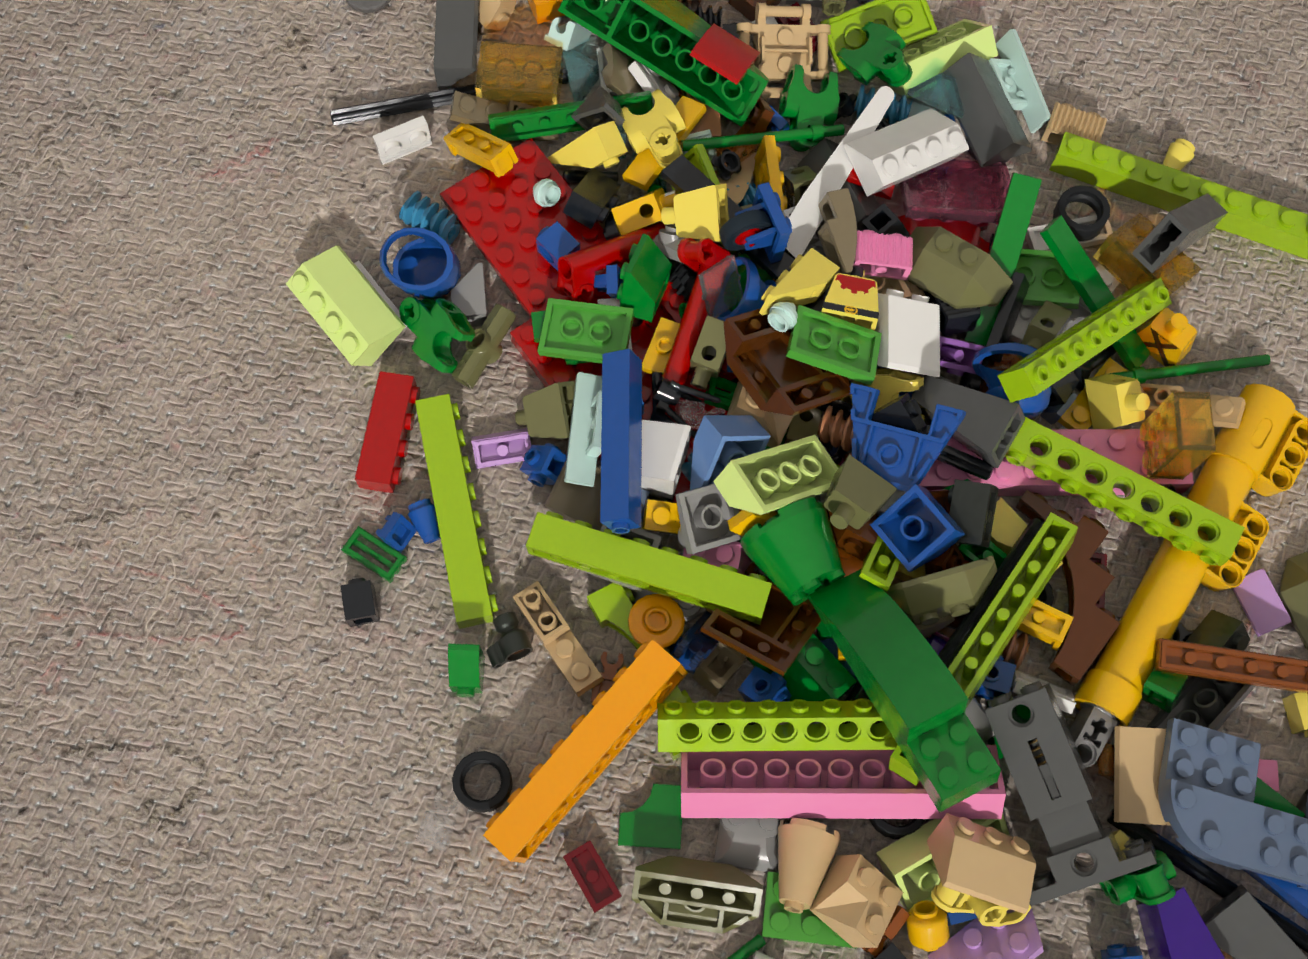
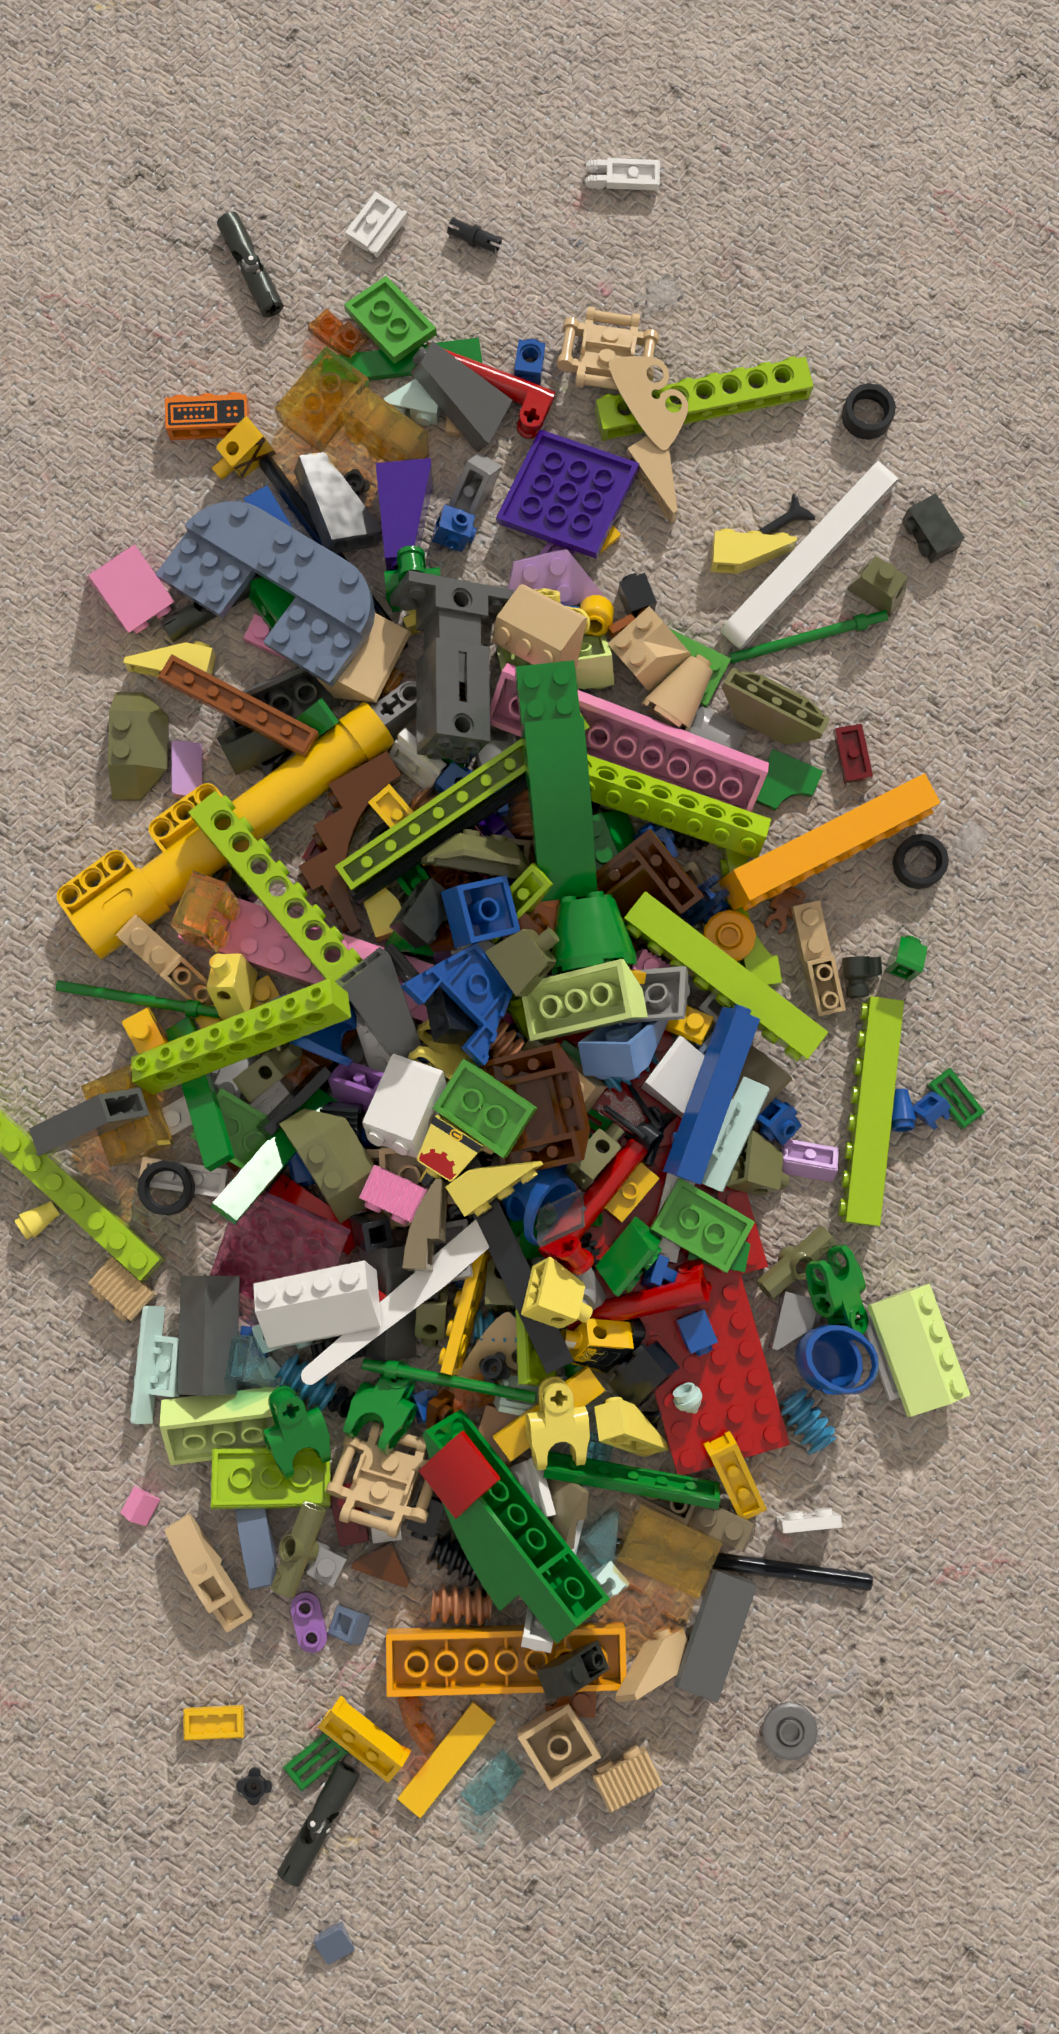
camera: 165 degrees left, 10 degrees up
black brick [340,578,380,627] -> none
red brick [355,371,420,493] -> none
dark grey slope [571,86,625,131] -> none
plate [719,182,792,263] -> none
light aqua plate [767,302,798,332] -> none

